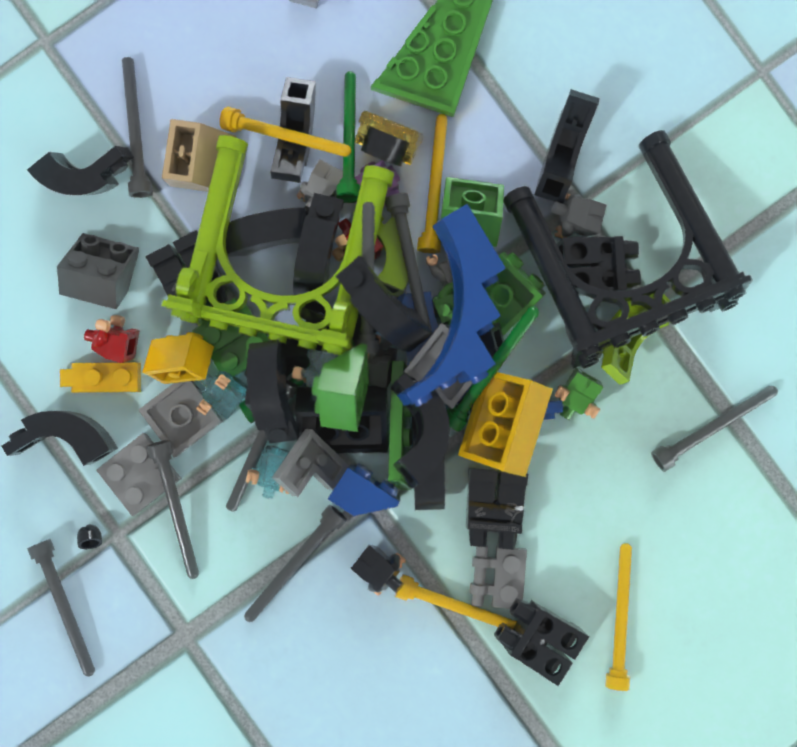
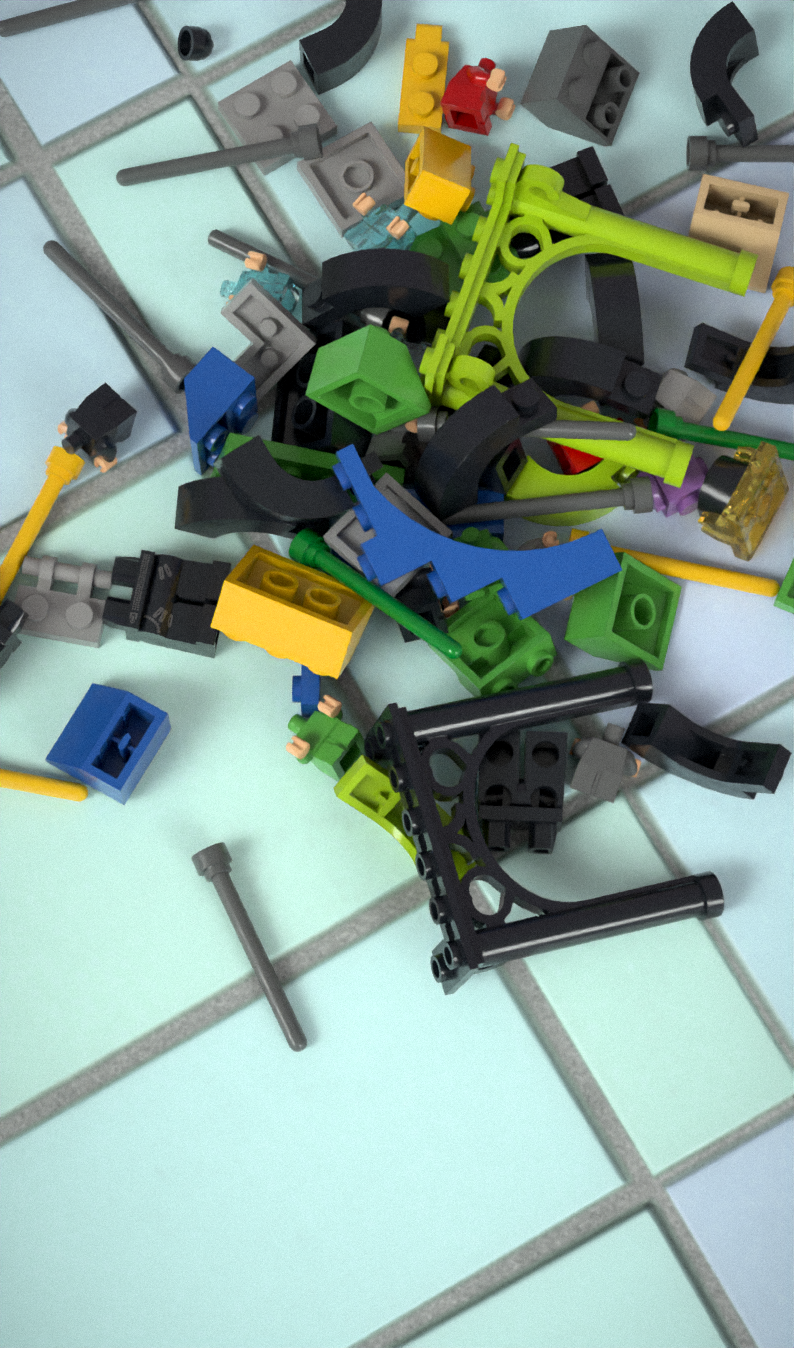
camera: 90 degrees right, 15 degrees down
none -> blue slope [45,683,171,805]

